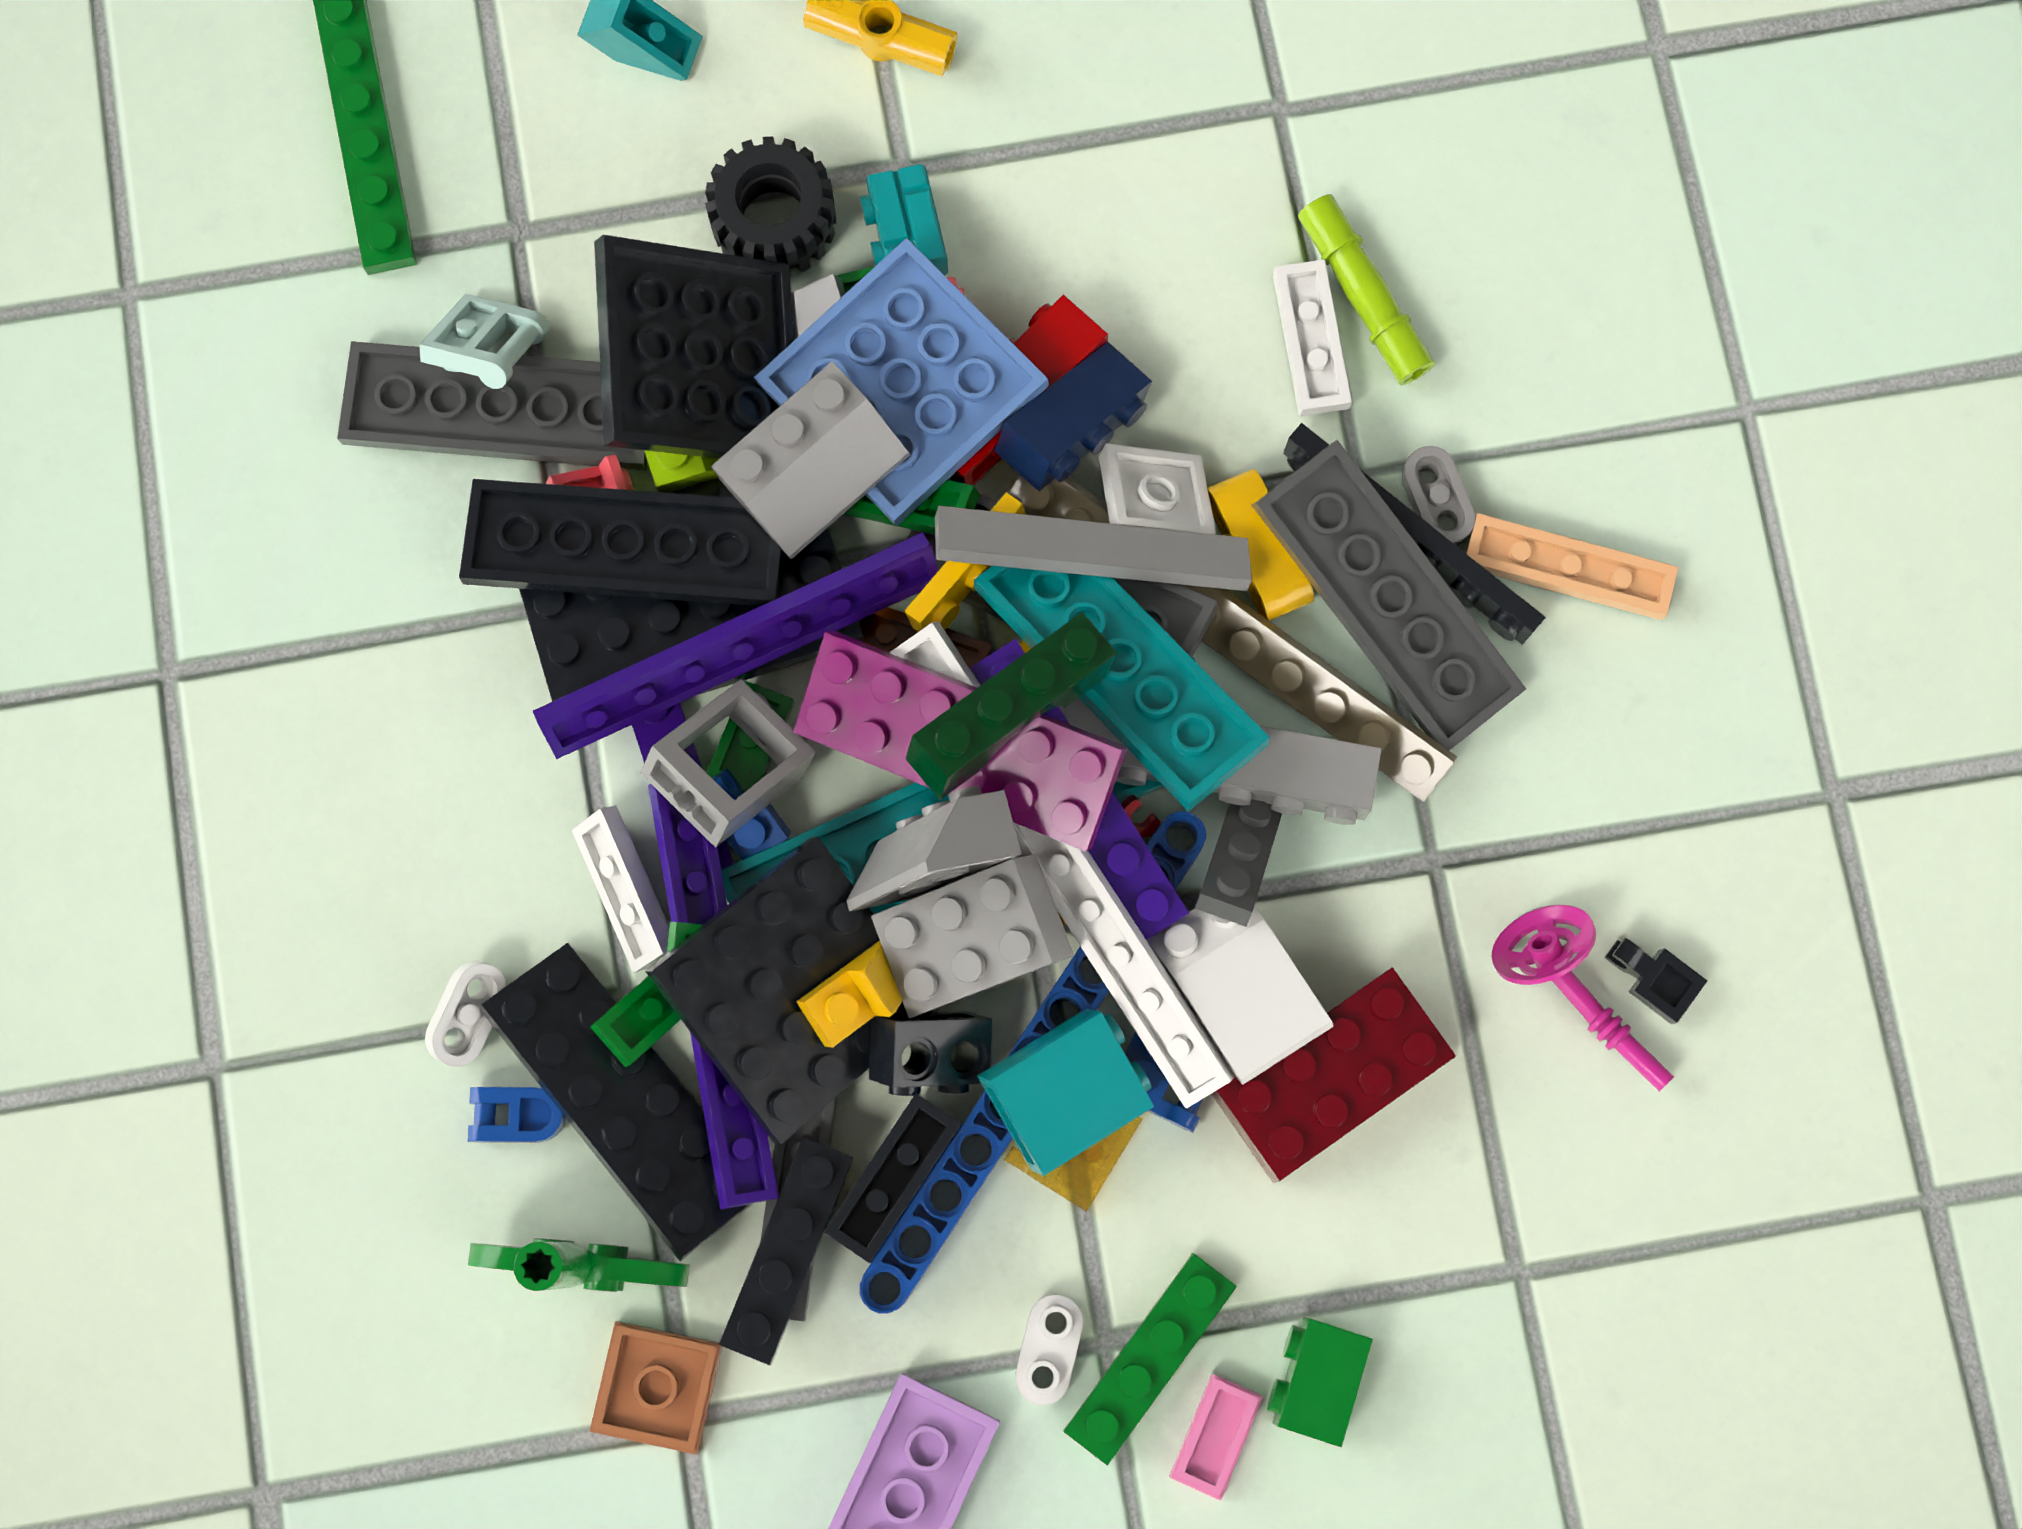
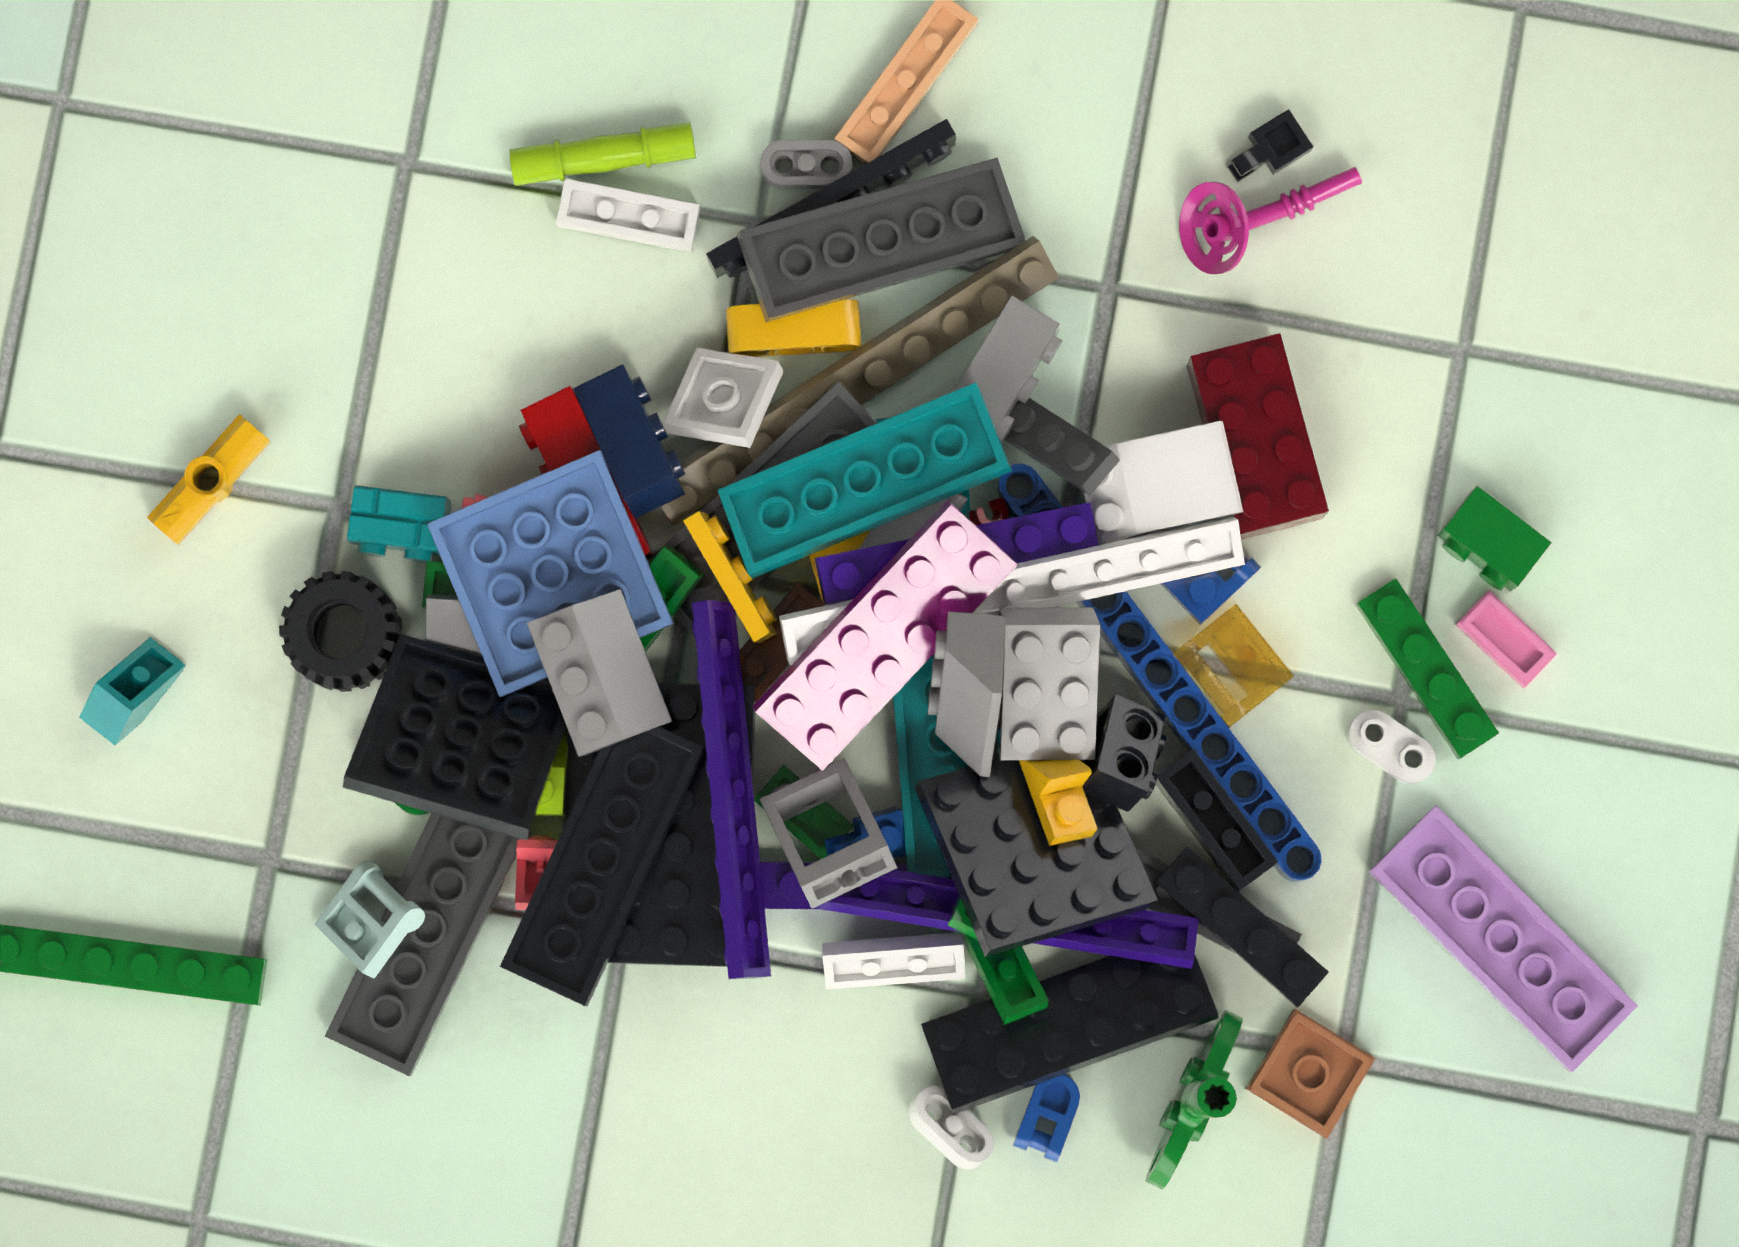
camera: 65 degrees left, 5 degrees up
dark green arch [905,612,1118,800] -> none
light grey tile [935,506,1252,591] -> none
teal brick [977,1008,1154,1176] -> none

